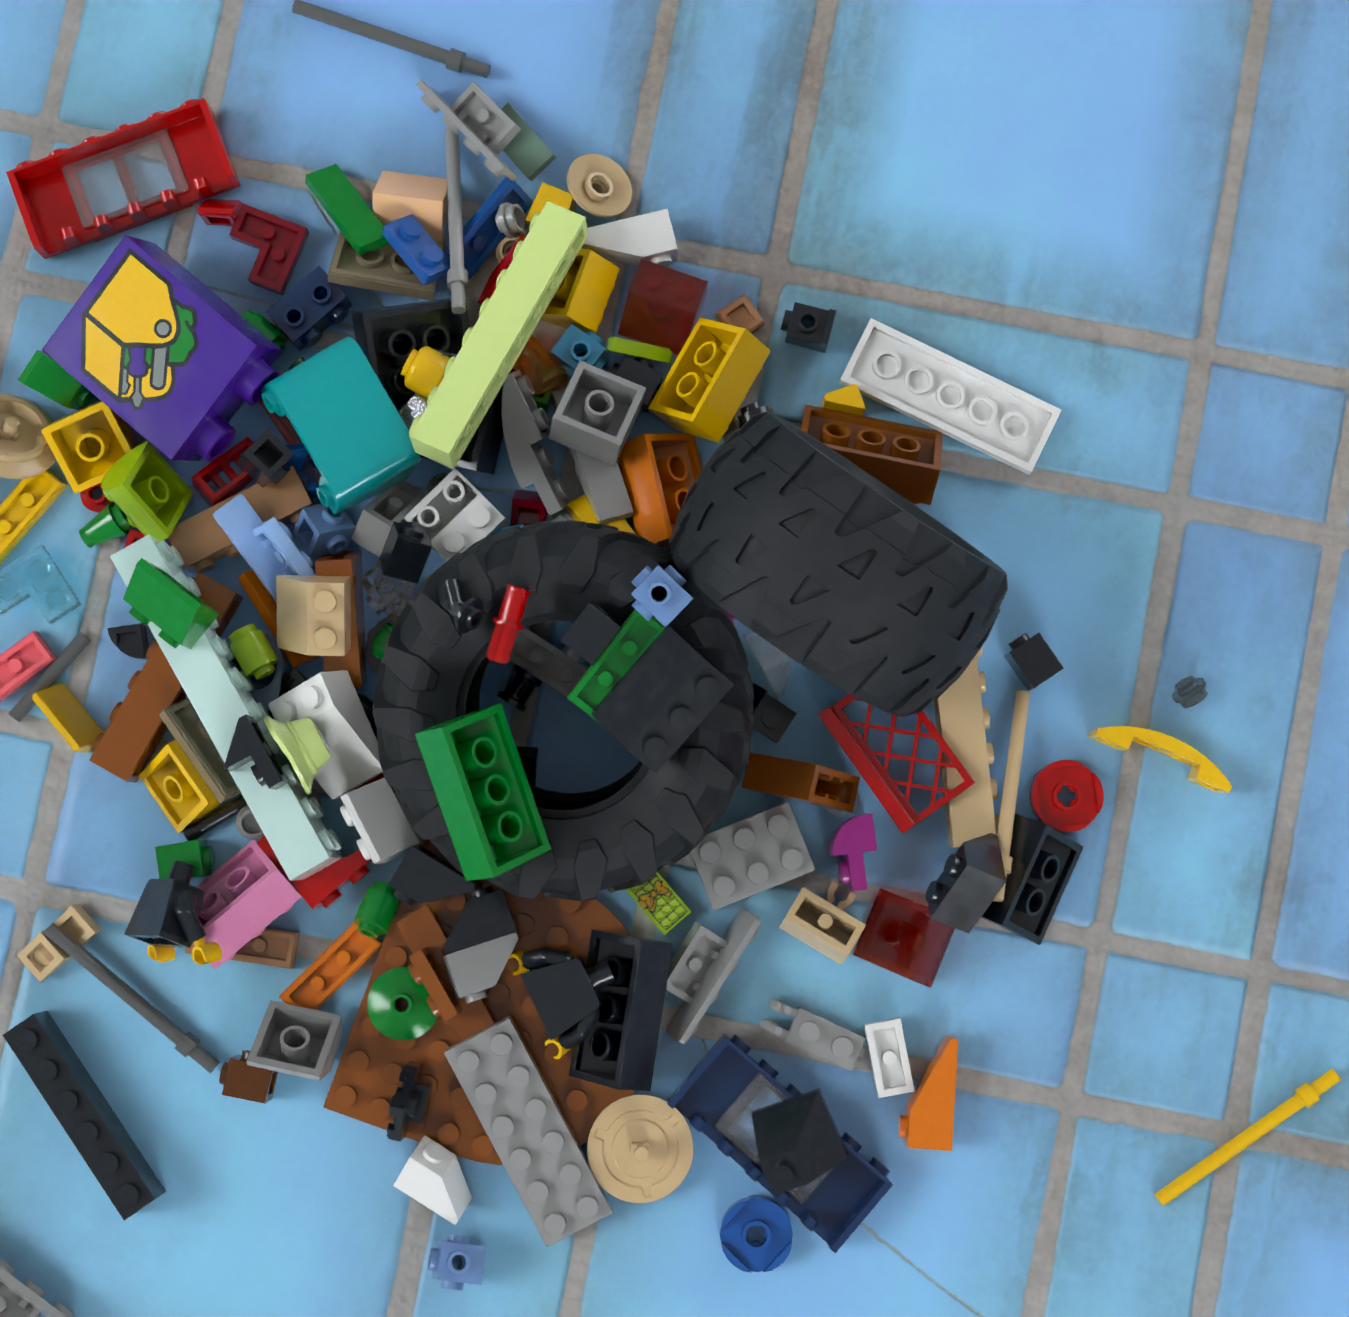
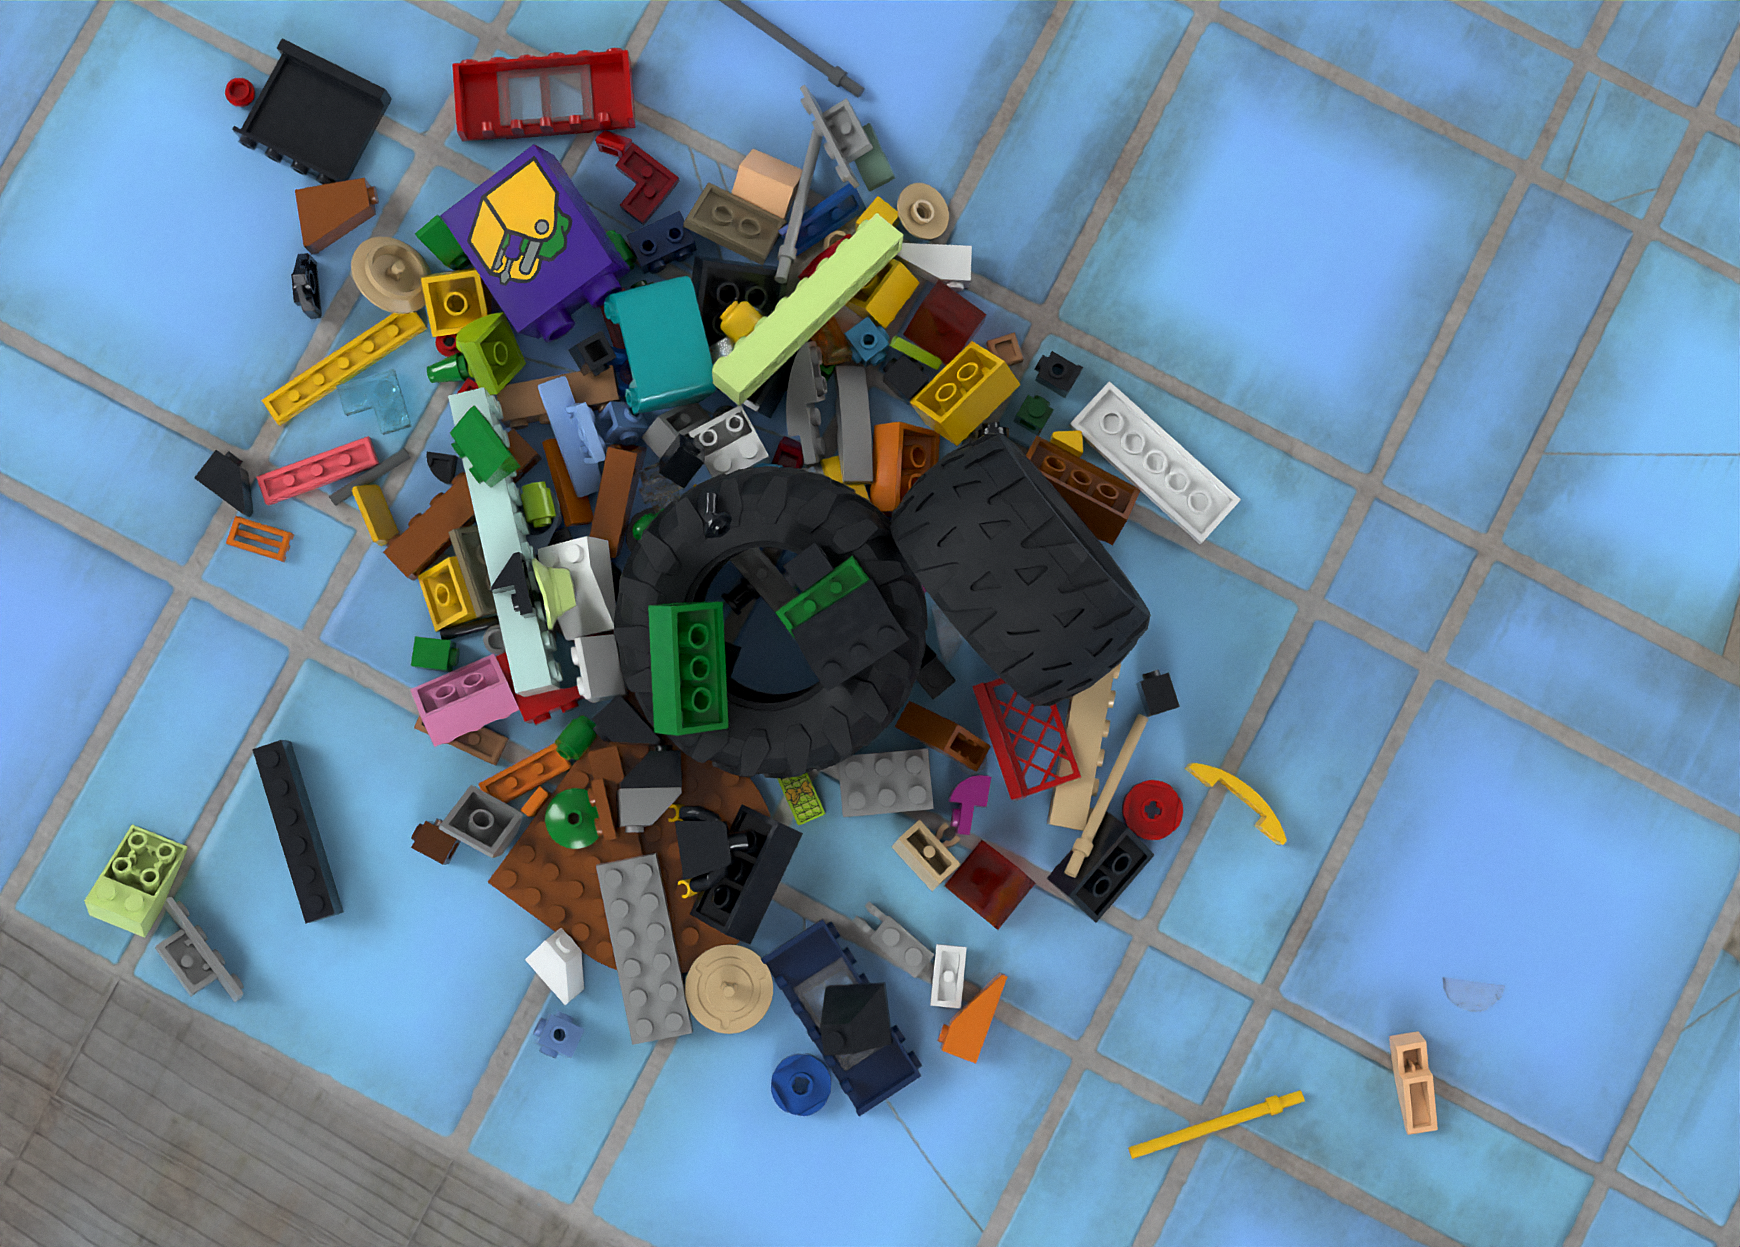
camera: 10 degrees right, 0 degrees up
tan slope [17,903,102,983] -> none
dark grey bar [44,922,220,1074] -> none
black torso [124,860,222,965] -> none
red slope [191,436,253,507] -> none
tan slope [276,575,351,656] -> none
green tile [305,164,390,255] -> none
blue plate [381,214,450,285] -> none
black plate [387,1061,432,1142] -> none
red axle [486,584,531,664] -> none
light grey plate [495,202,526,238] -> none
light grey brick [549,361,646,466] -> none
medium blue brick [631,564,693,627] -> none
light grey bracket [666,908,761,1045] -> none
black slope [925,833,1007,933] -> none
clear smoke plate [1172,676,1208,708] -> none
none -> orange tile [520,786,552,817]
none -> dark green brick [1013,395,1054,436]

